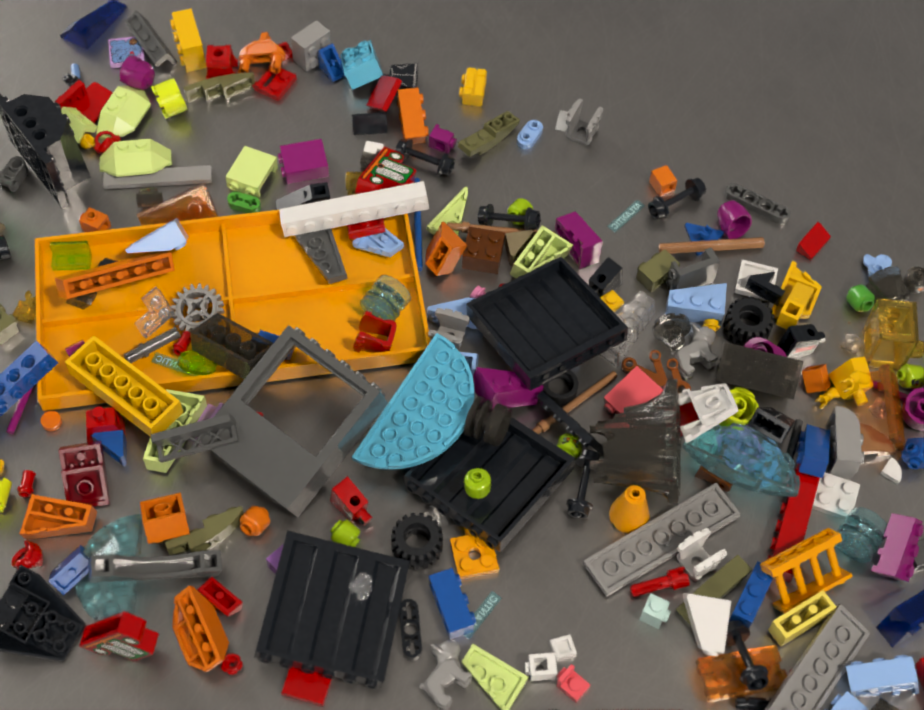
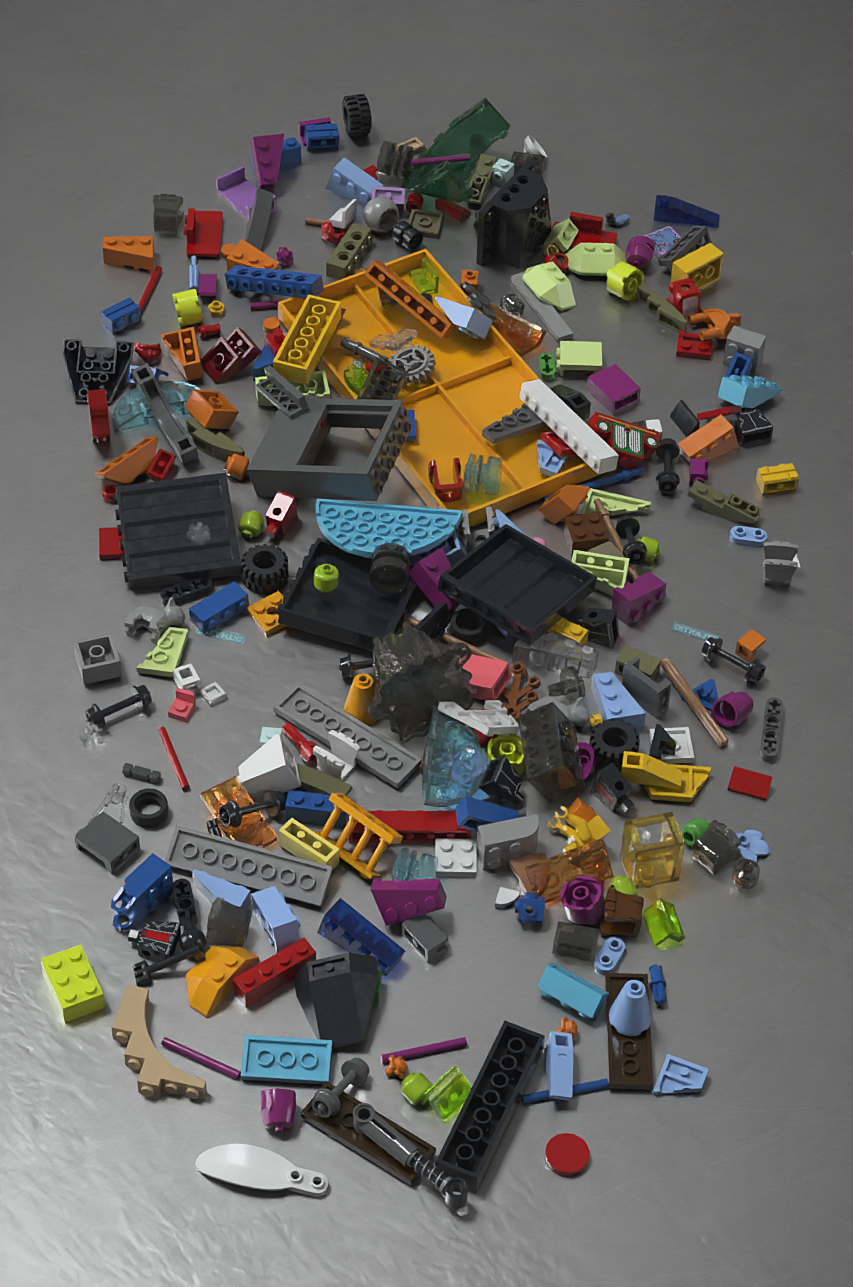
camera: 70 degrees right, 10 degrees down
none -> dark grey piece [462,281,497,320]

